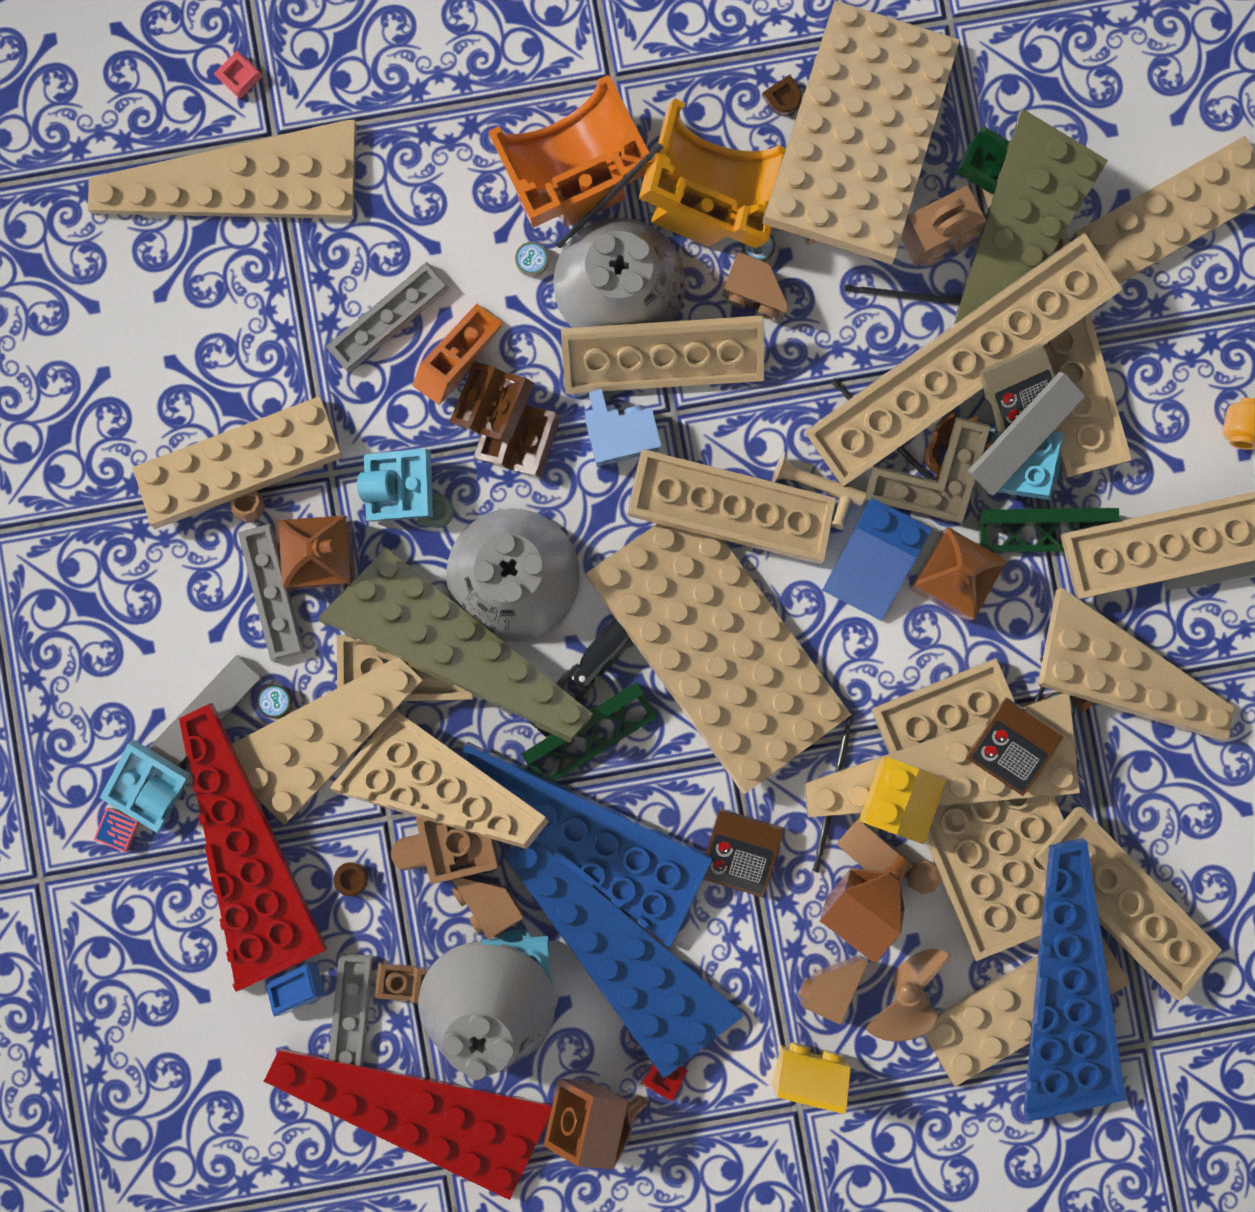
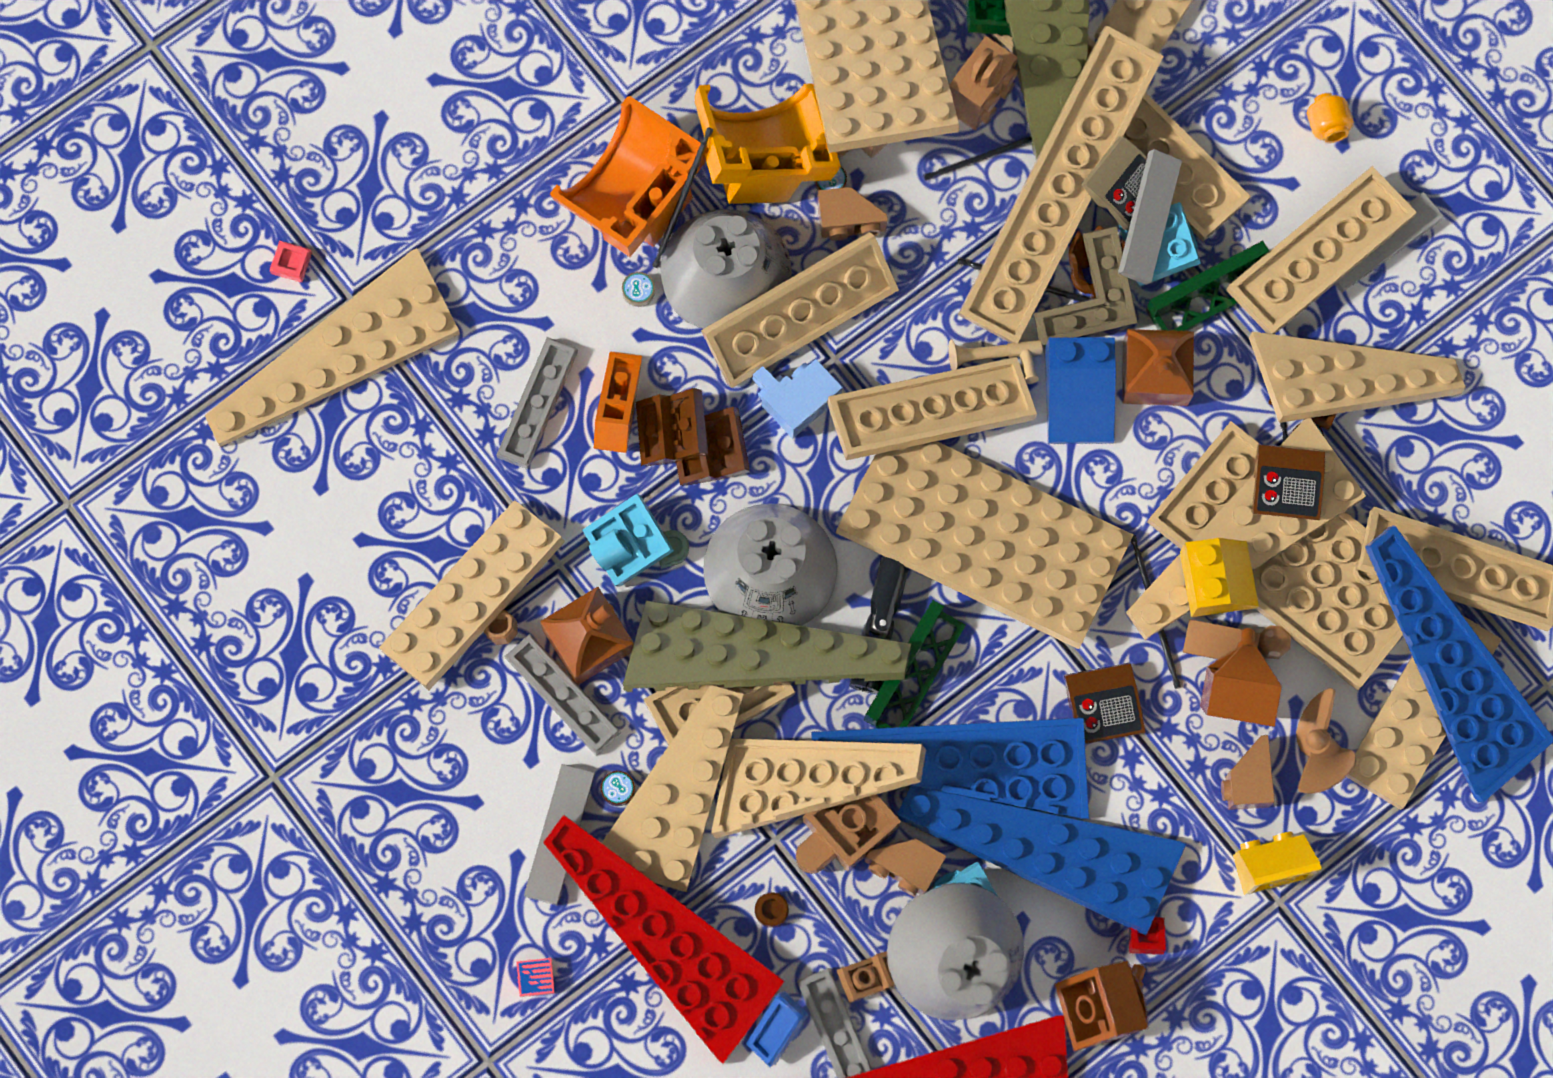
camera: 30 degrees left, 10 degrees down
medium azure plate [100,740,191,833] -> none
reddish brown tile [762,74,802,116] -> none

